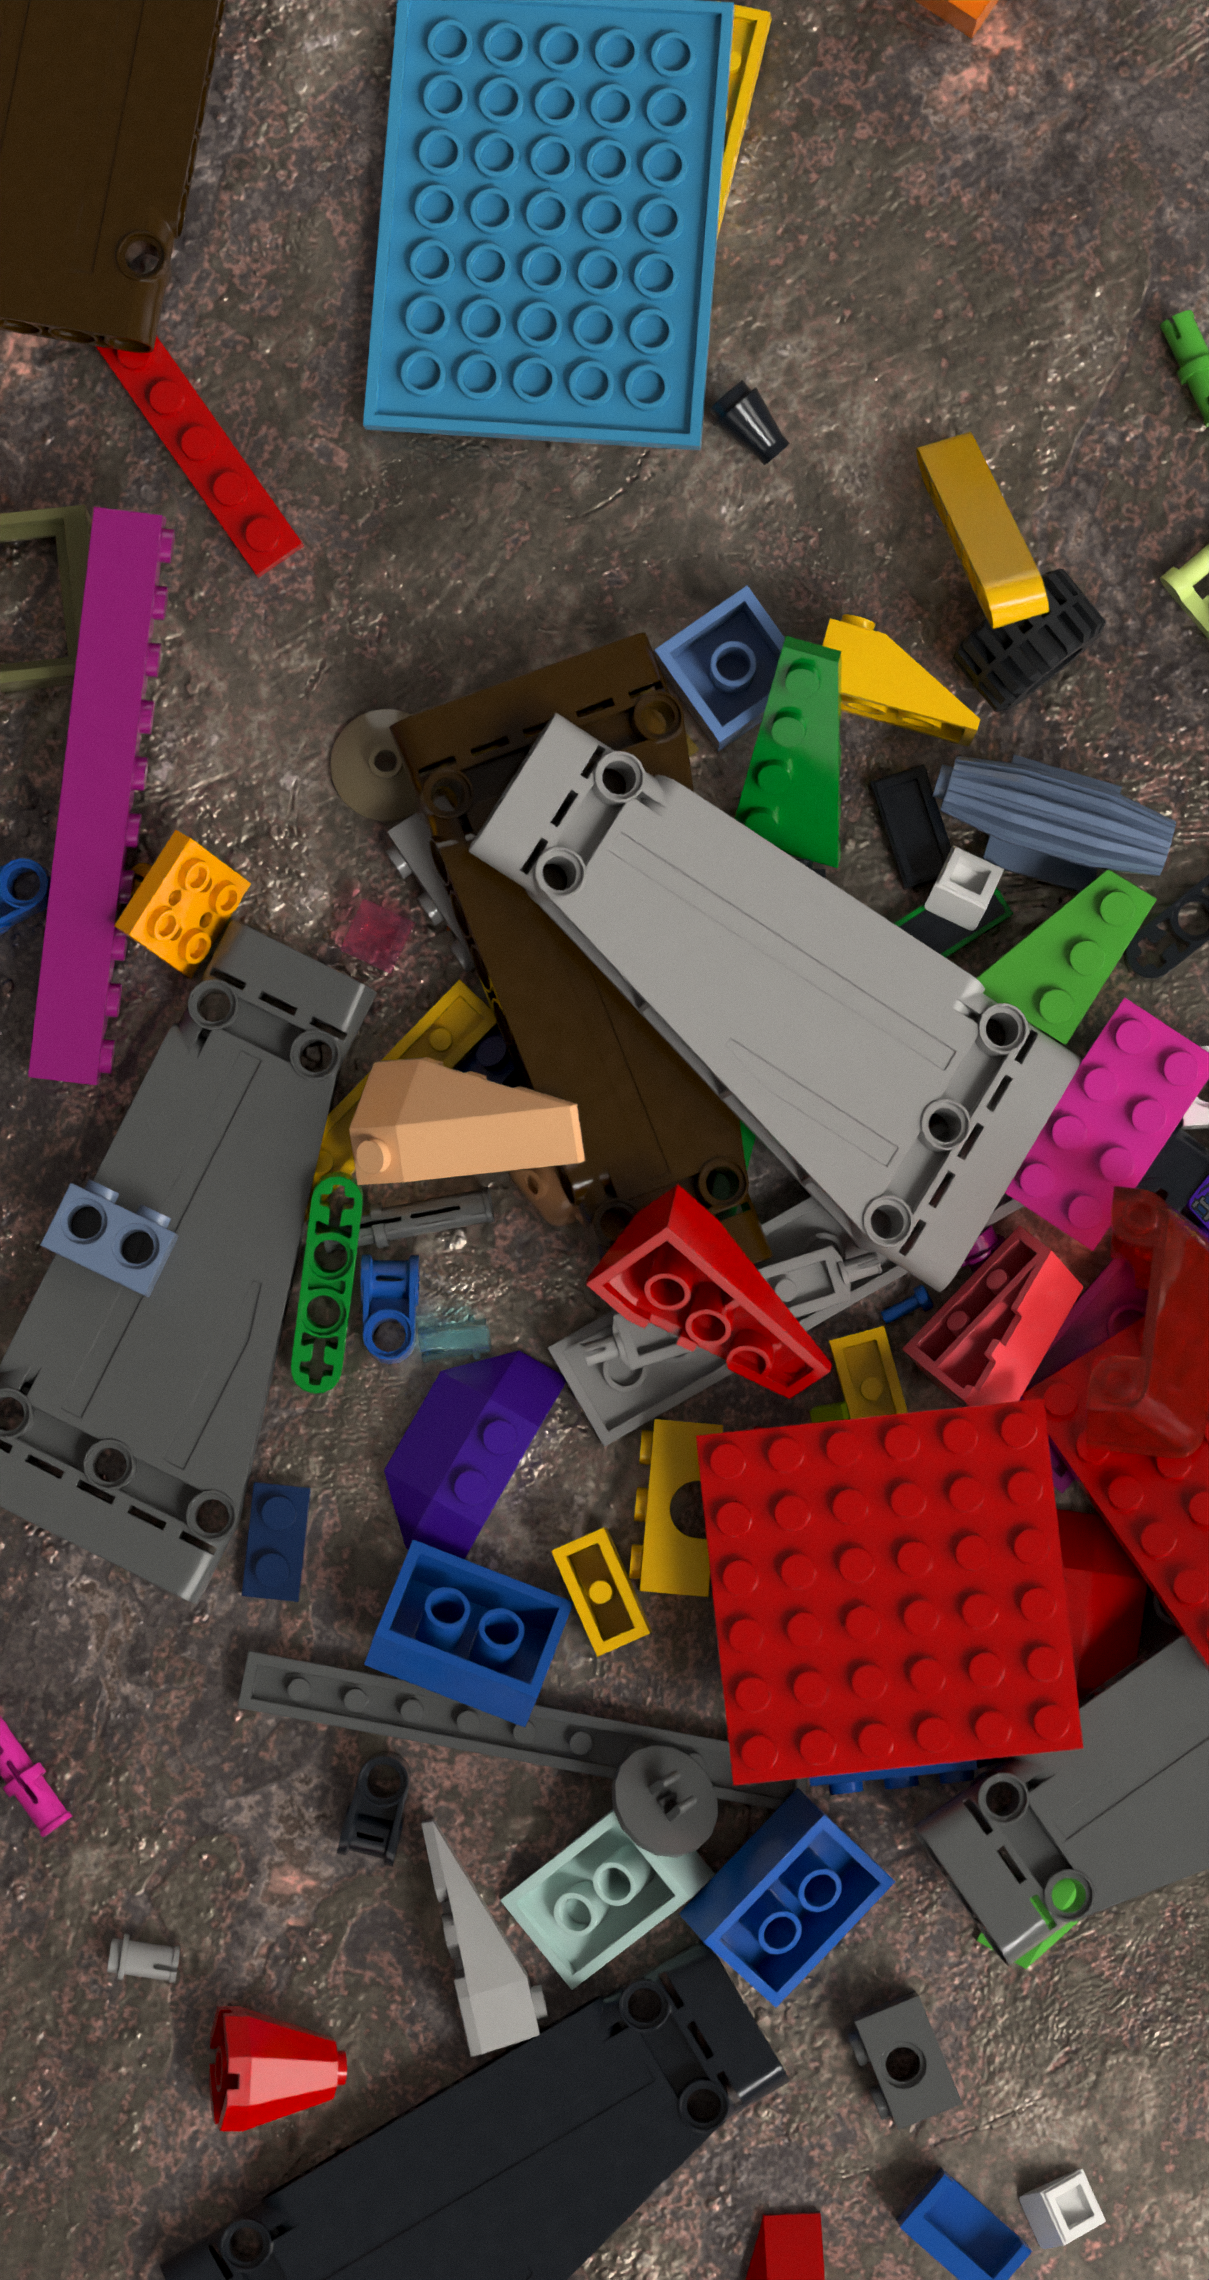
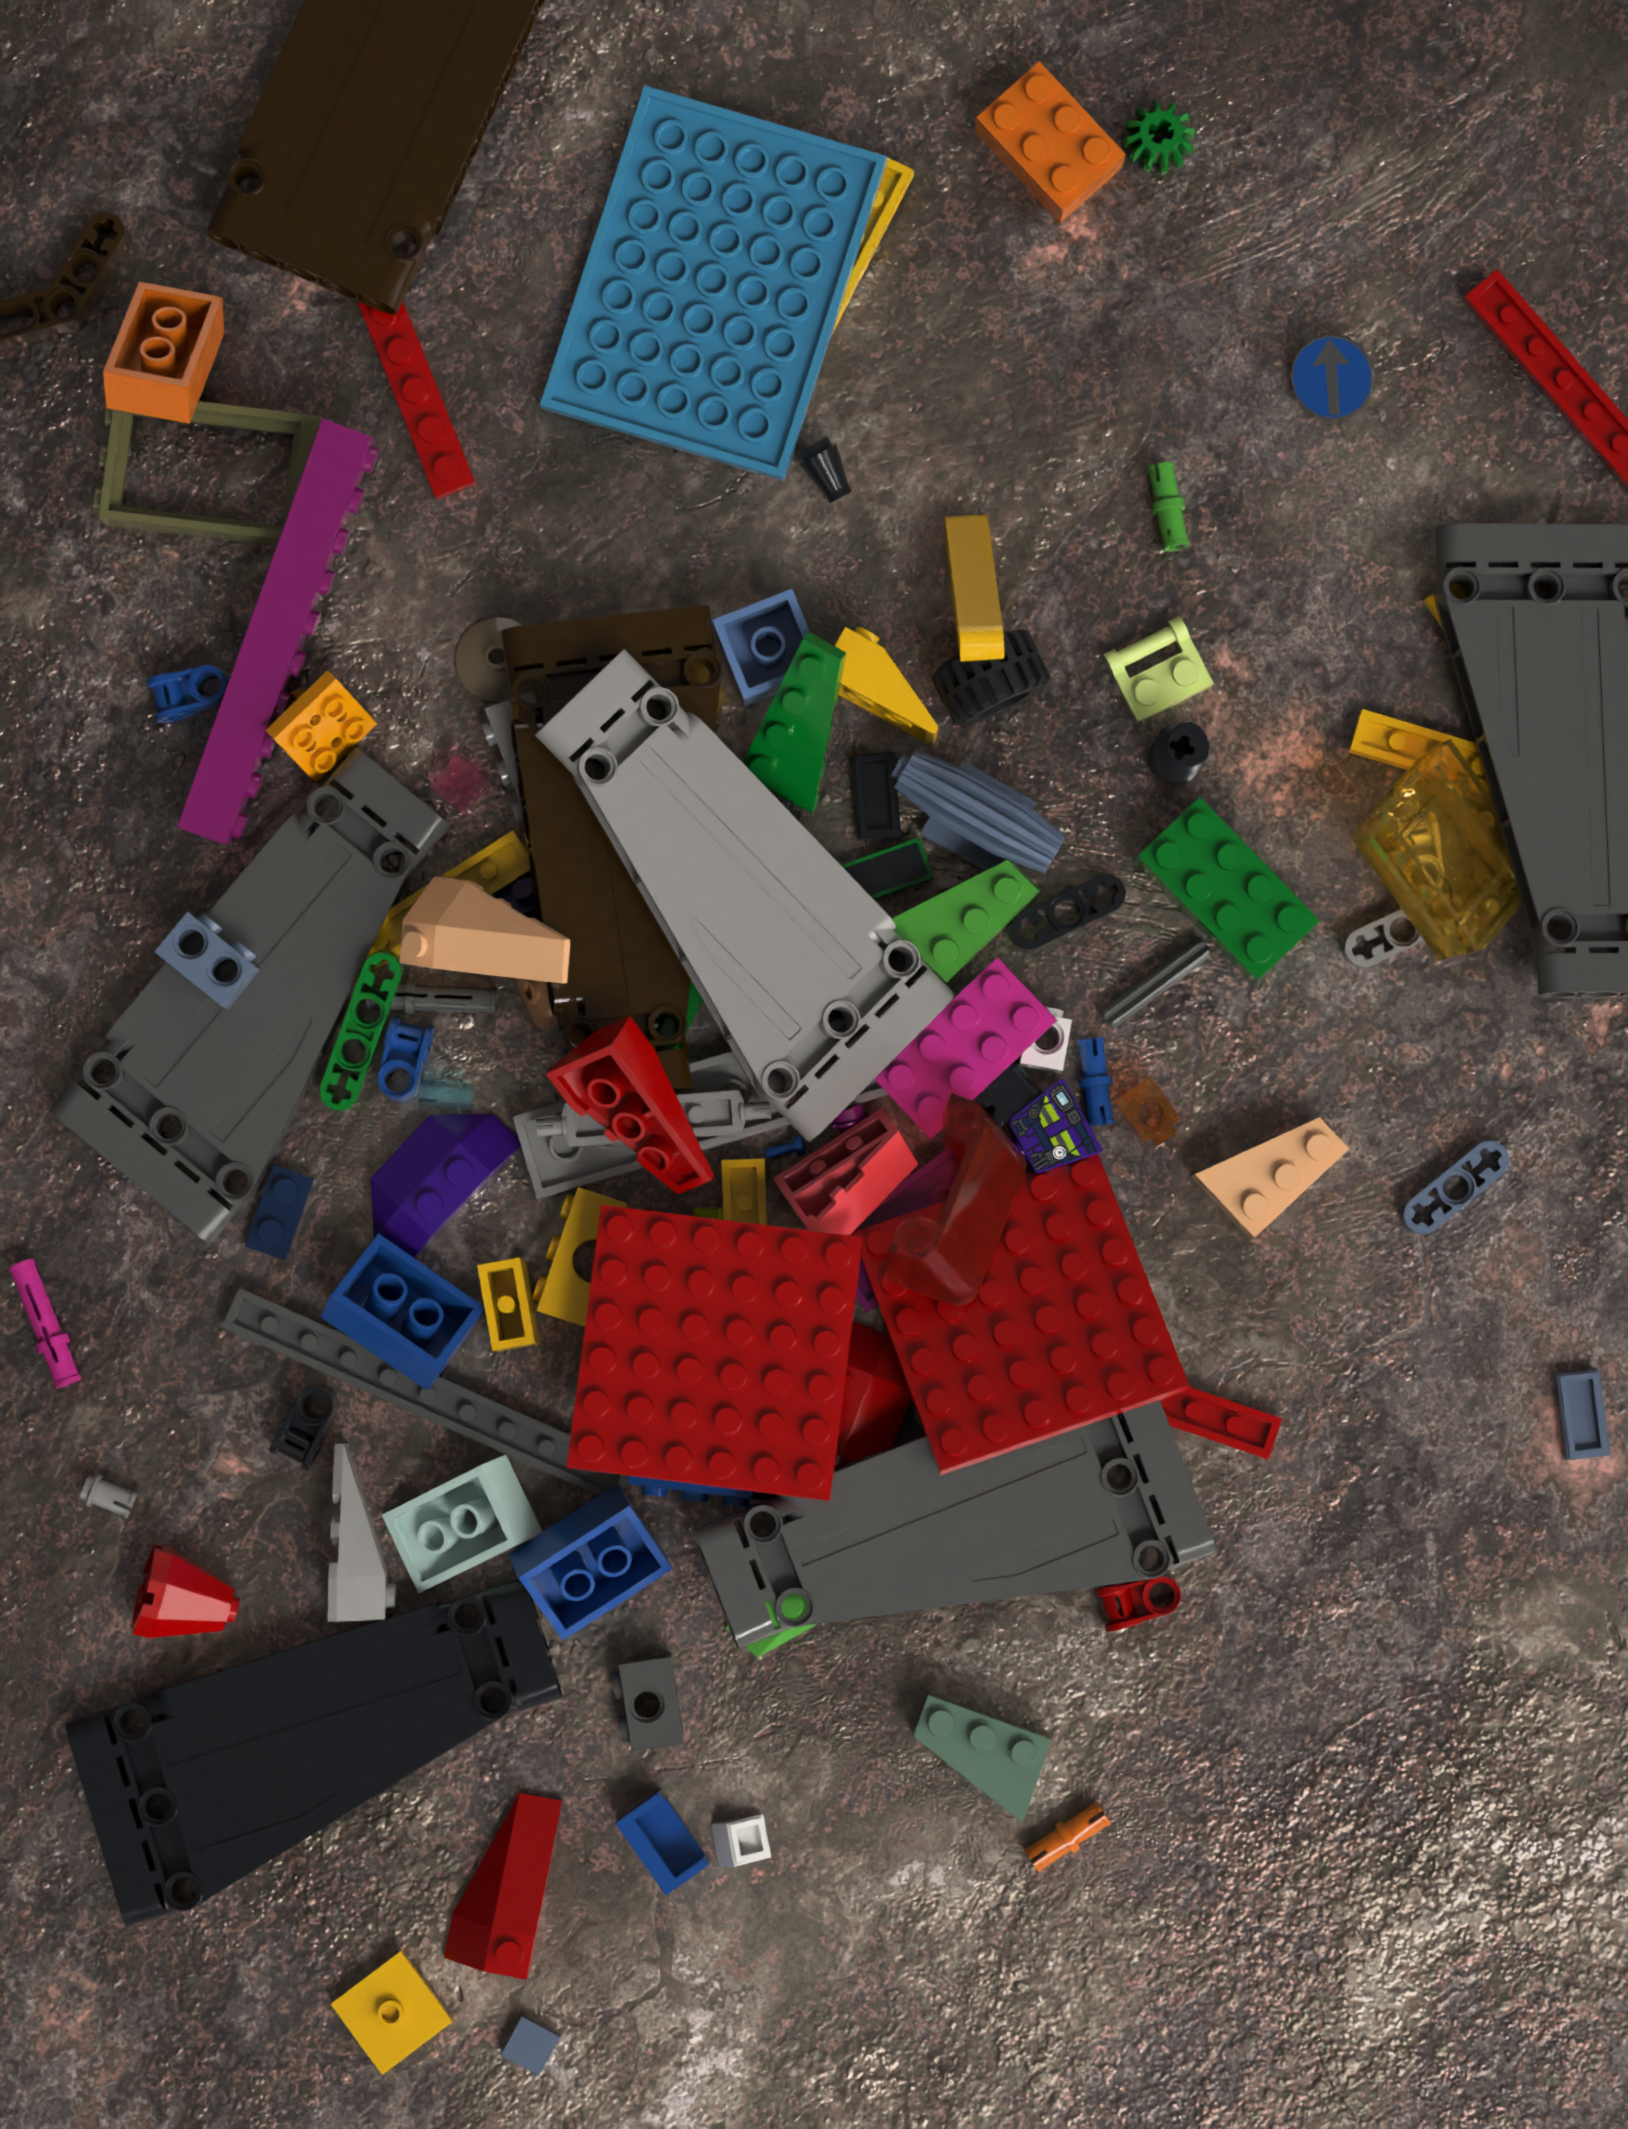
camera: 15 degrees right, 0 degrees up
dark grey piece [611,1745,718,1858] -> none
white slope [924,845,1004,931] -> none

